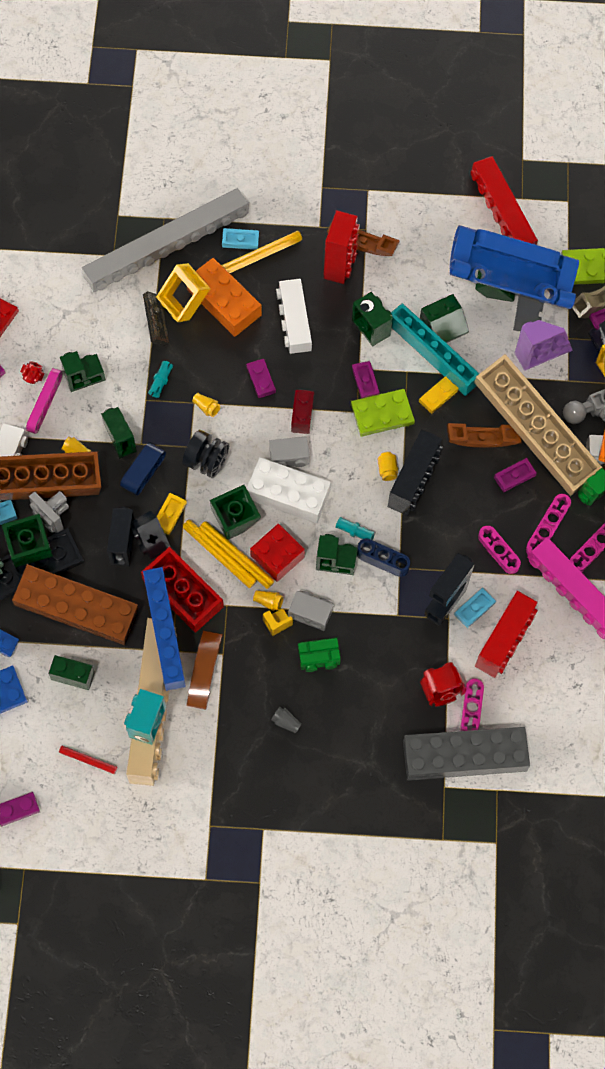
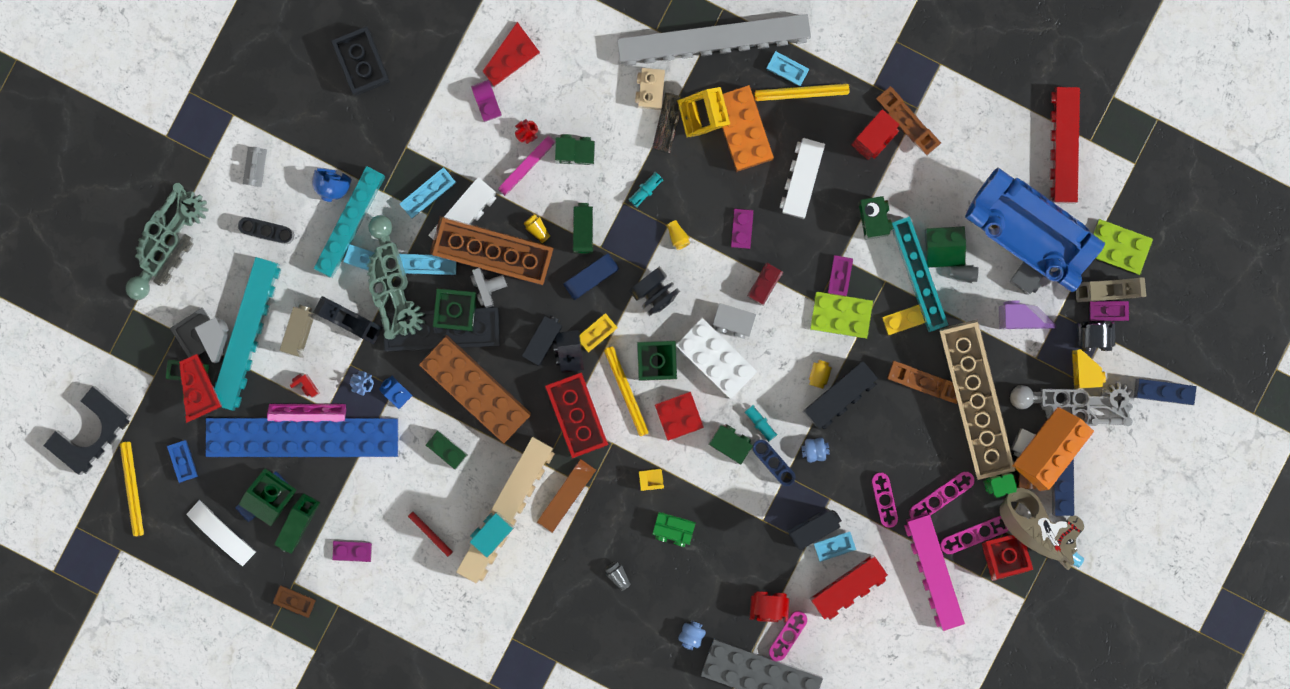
camera: 25 degrees right, 20 degrees up
blue brick [143,567,186,691] -> none
yellow axle [199,521,274,589] -> none
yellow cone [253,590,283,611] -> none
light grey brick [288,591,333,631] -> none
magenta plate [494,458,536,493] -> none
none -> tan brick [635,68,665,110]
none -> medium blue piece [678,621,706,650]
none -> medium blue piece [802,438,830,463]
none -> dark grey cone [950,265,979,284]

